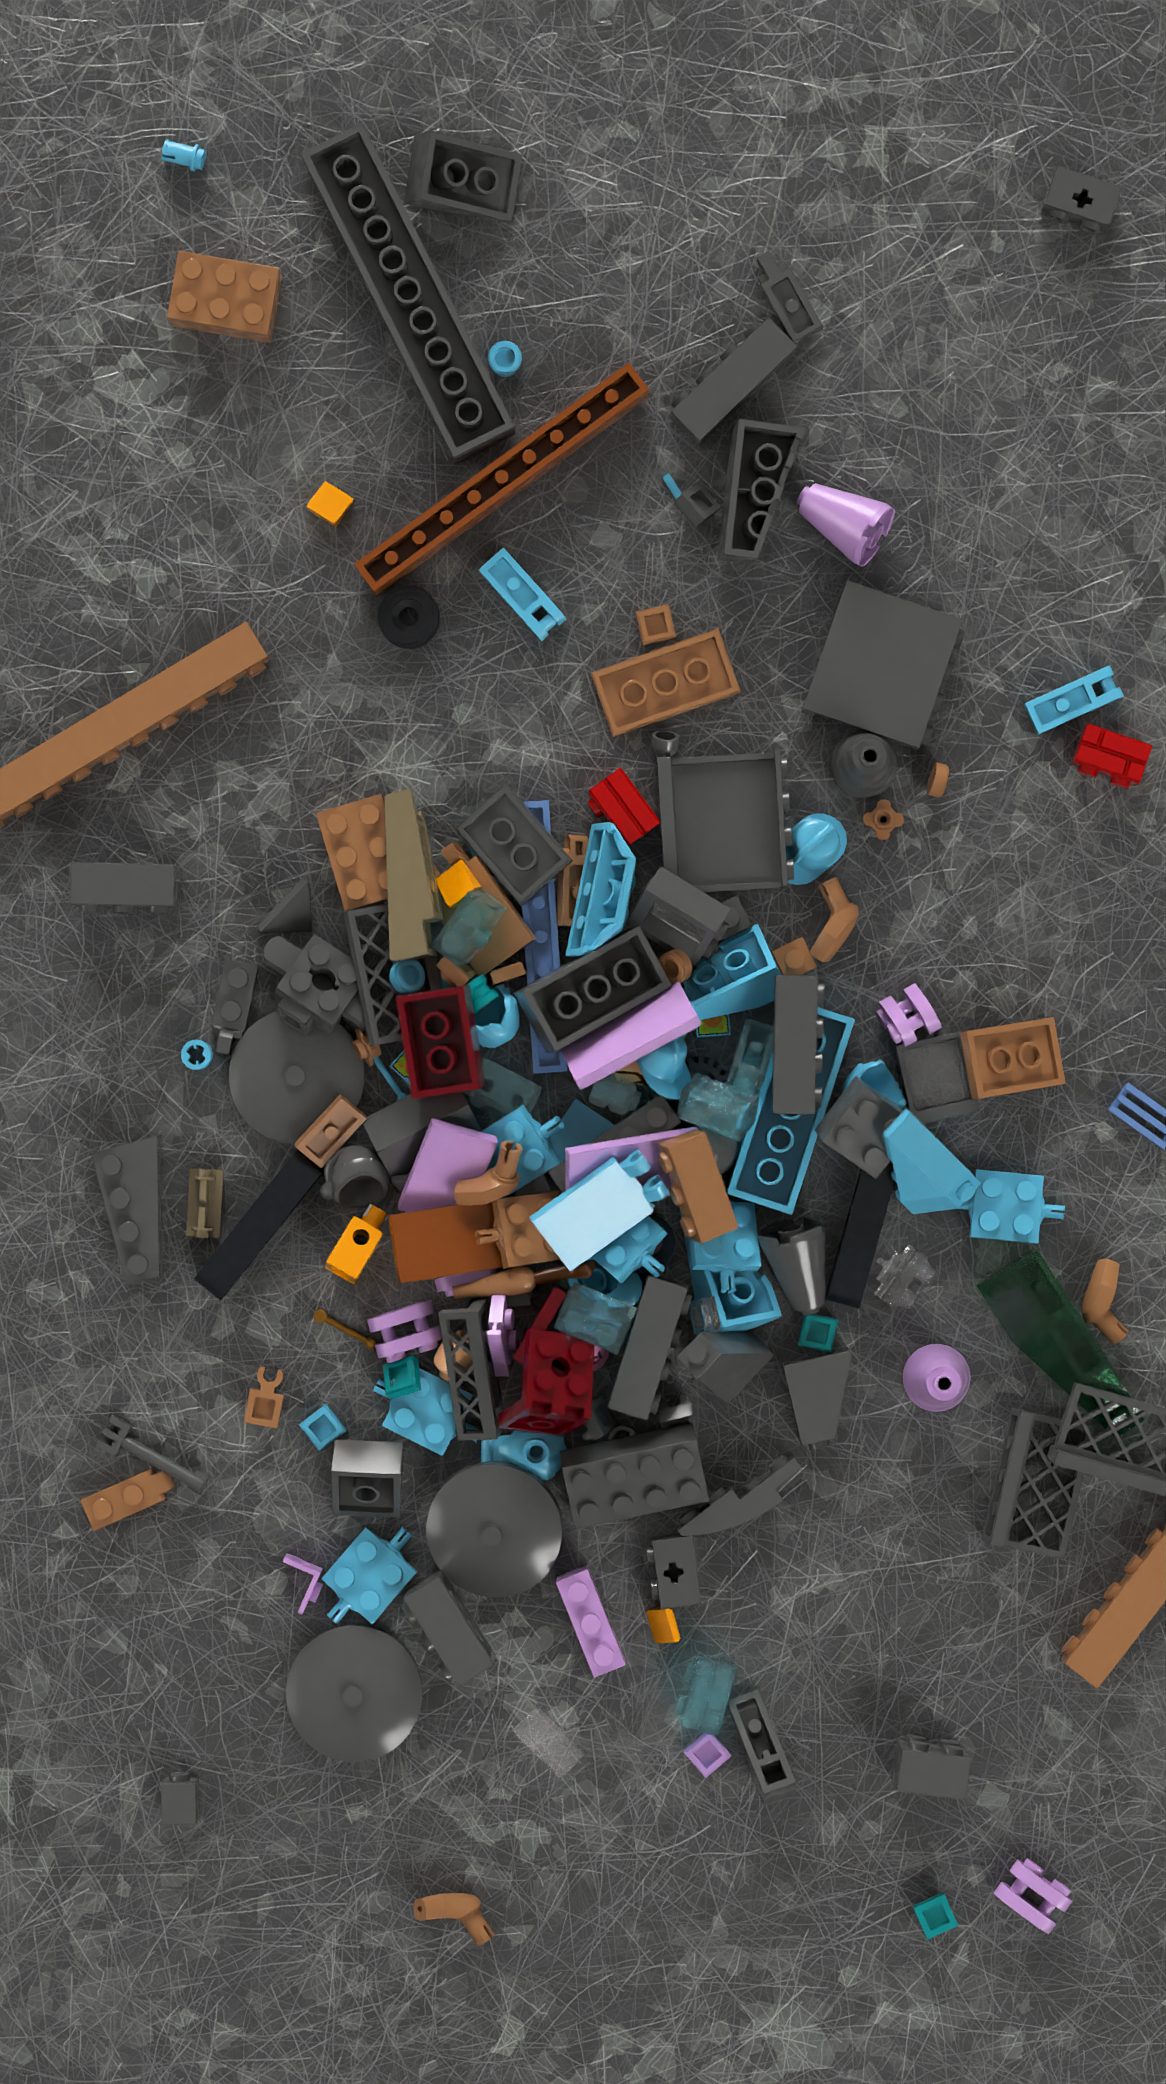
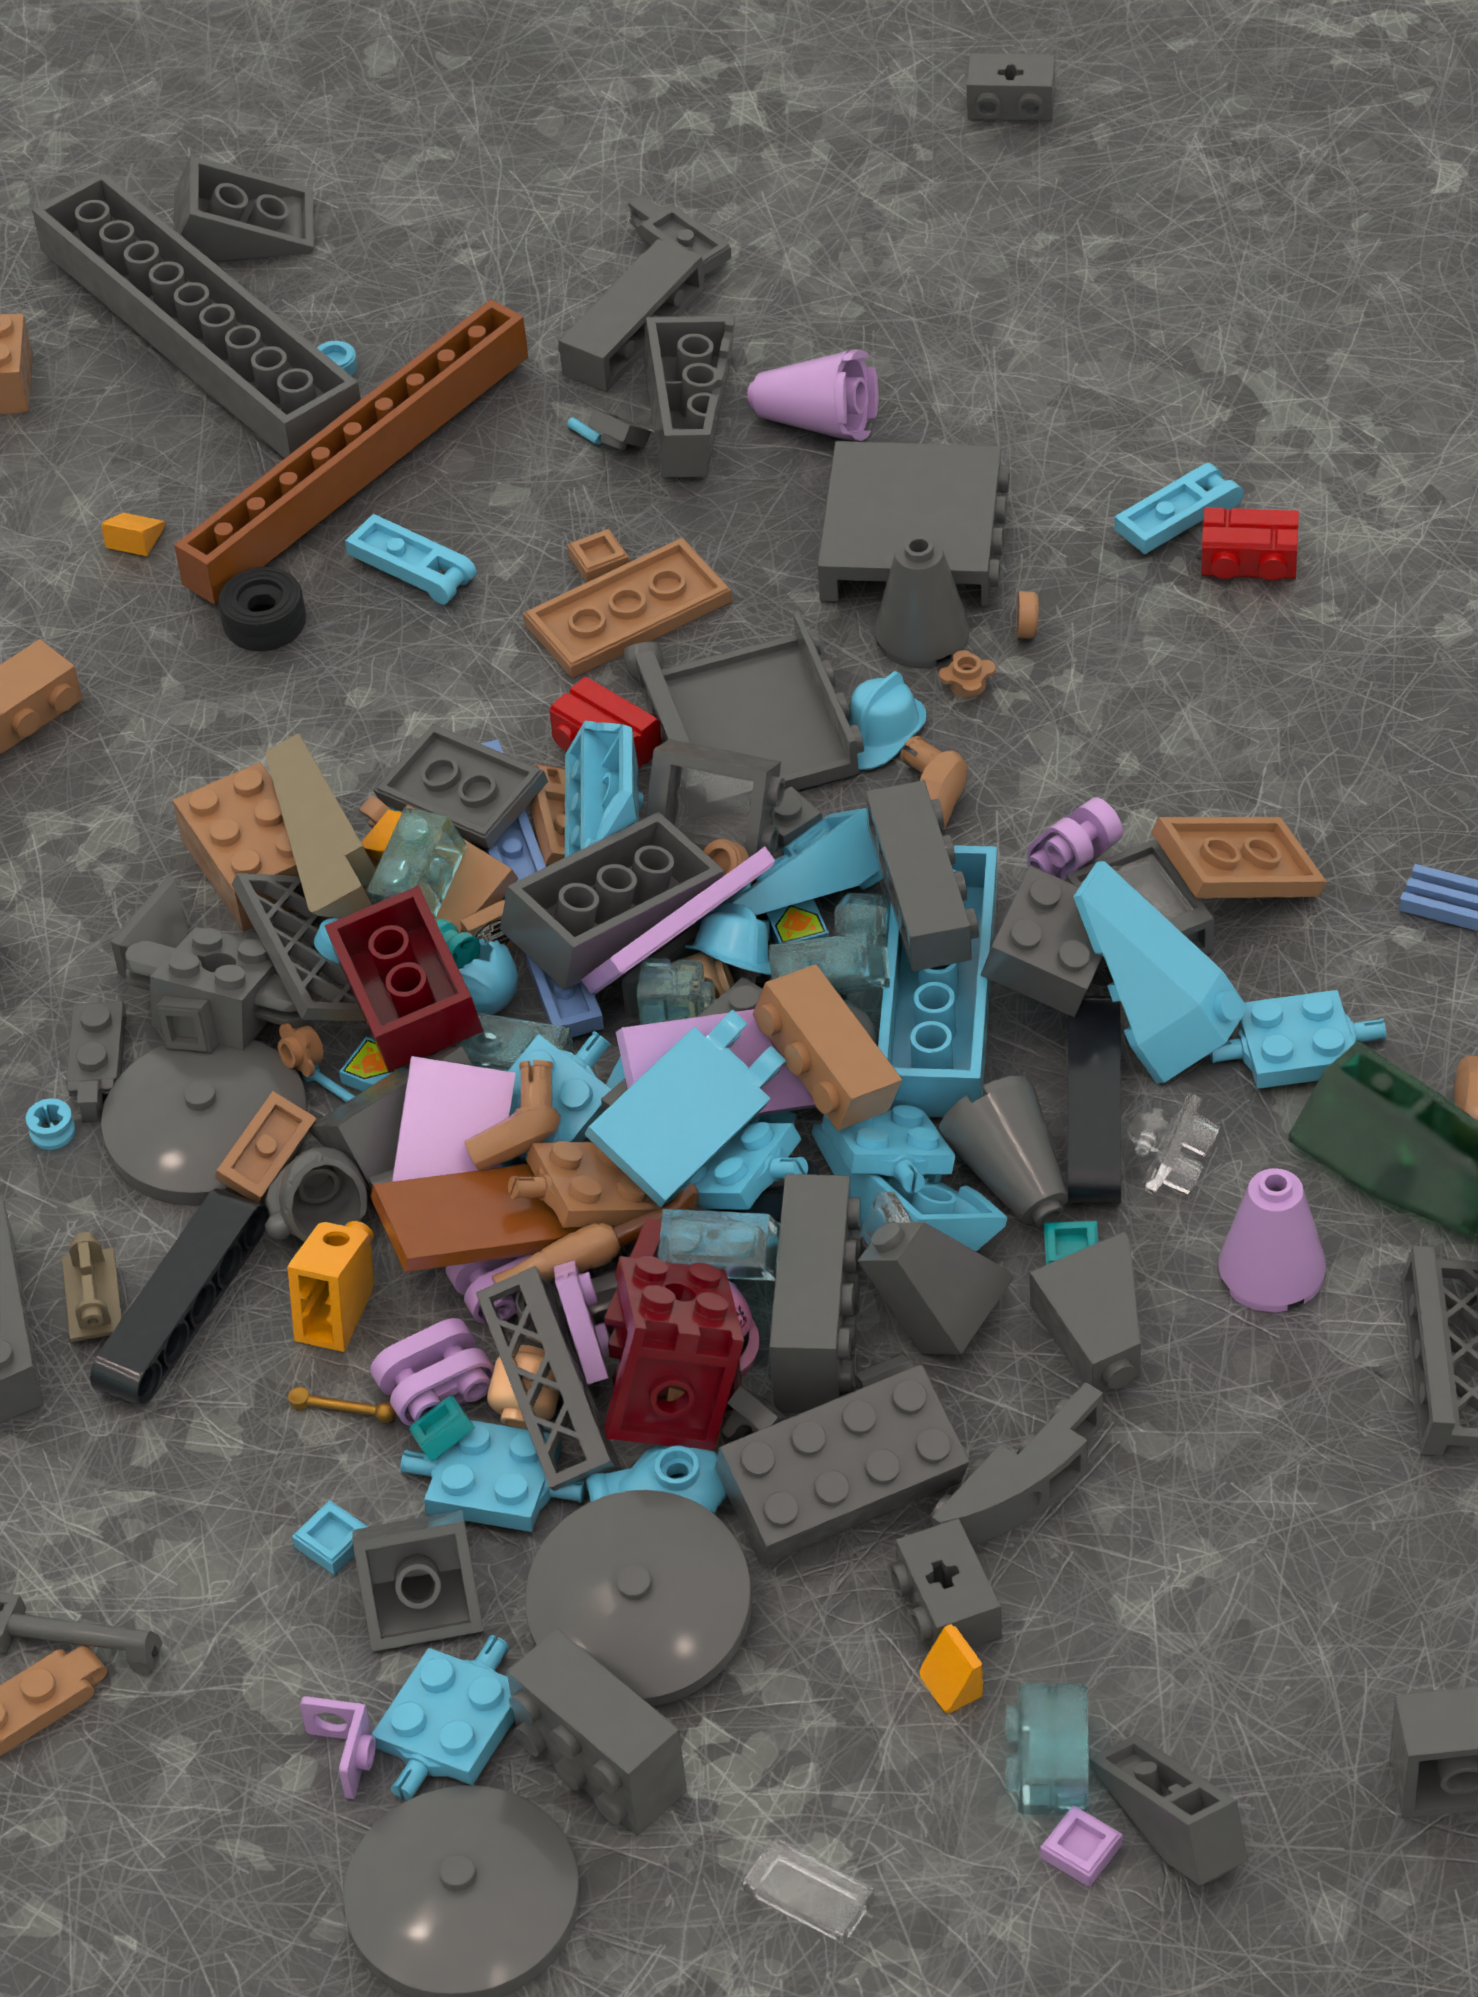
camera: 15 degrees left, 40 degrees down
medium nougat plate [244,1366,285,1429] -> none
lavender arch [556,1564,626,1678] -> none

